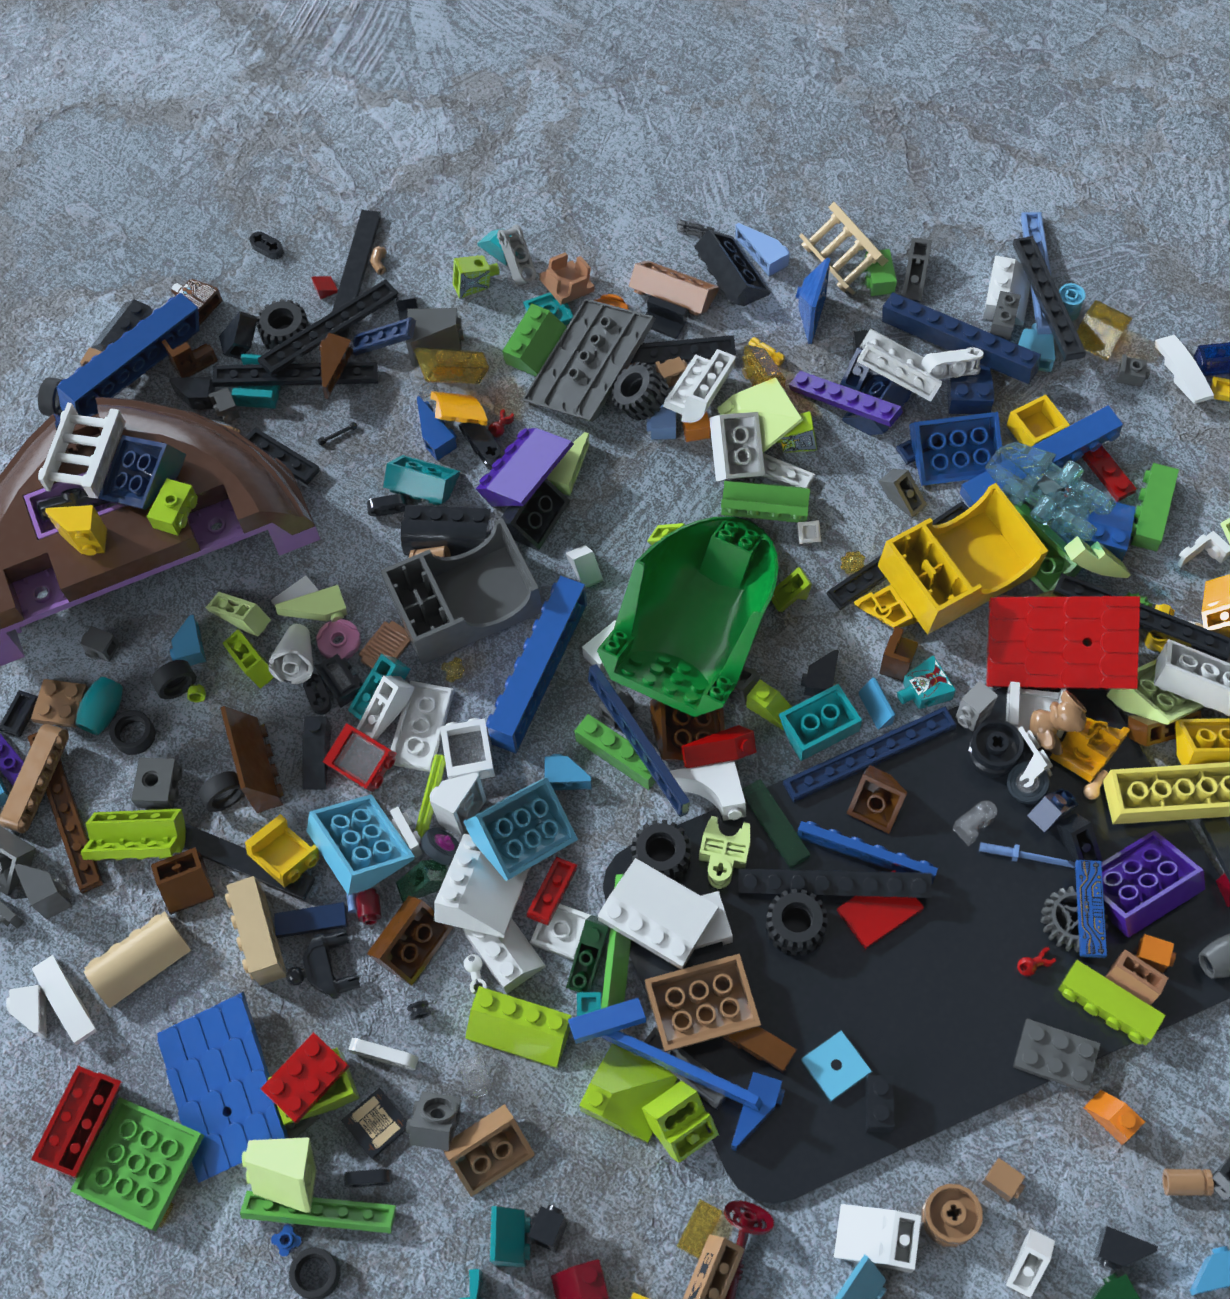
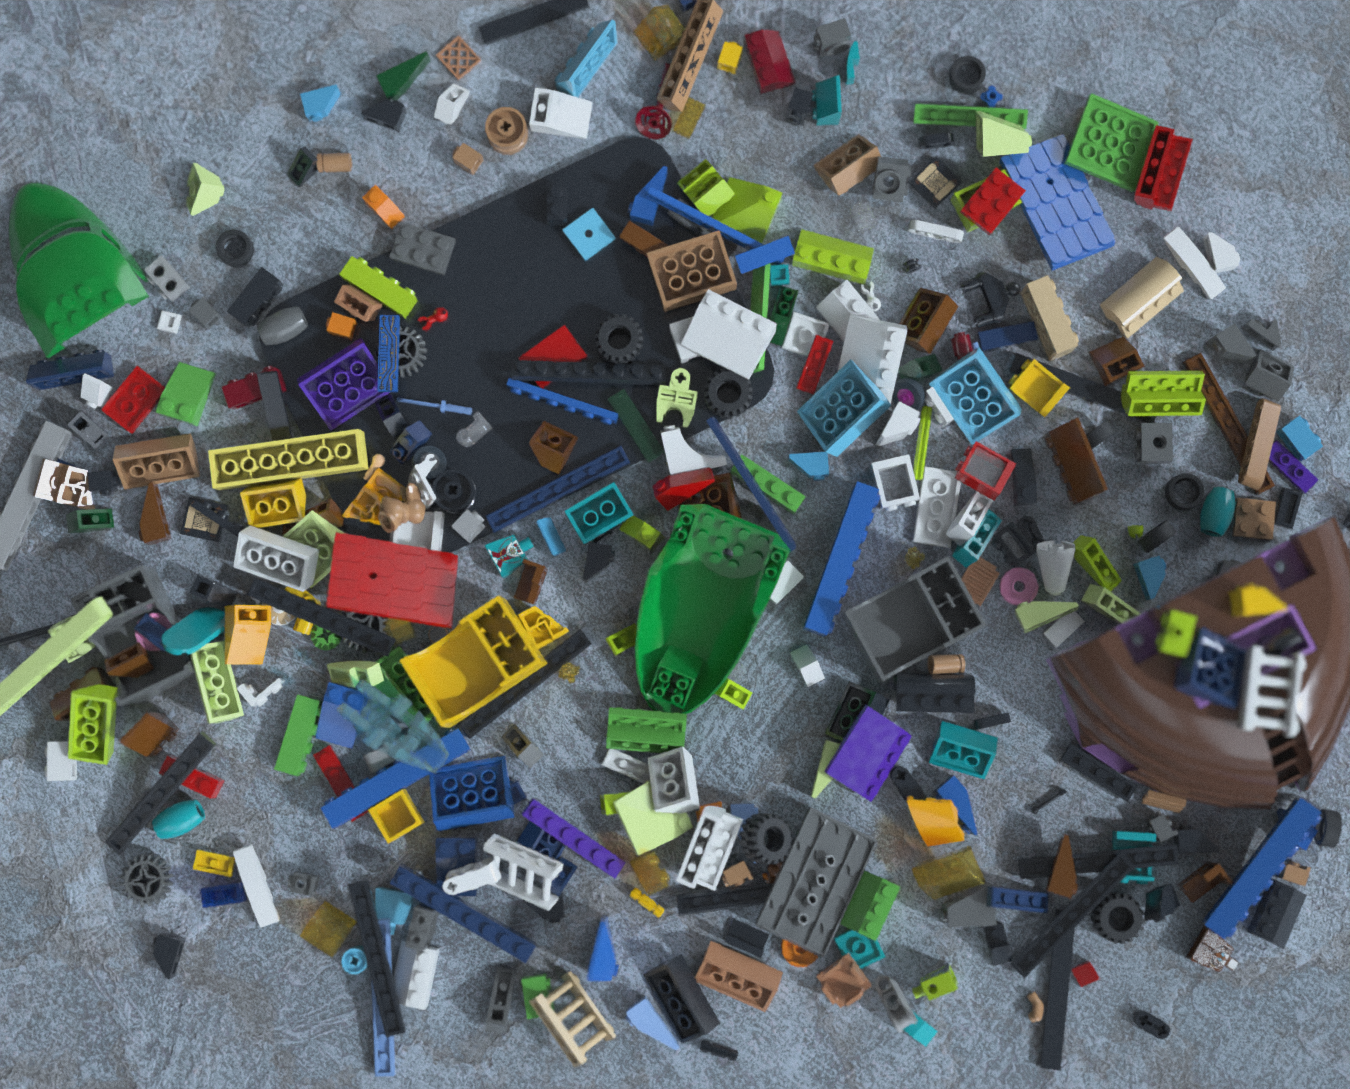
camera: 175 degrees right, 20 degrees up
red arm [488,409,514,438] -> none
white tile [797,520,821,544] -> none

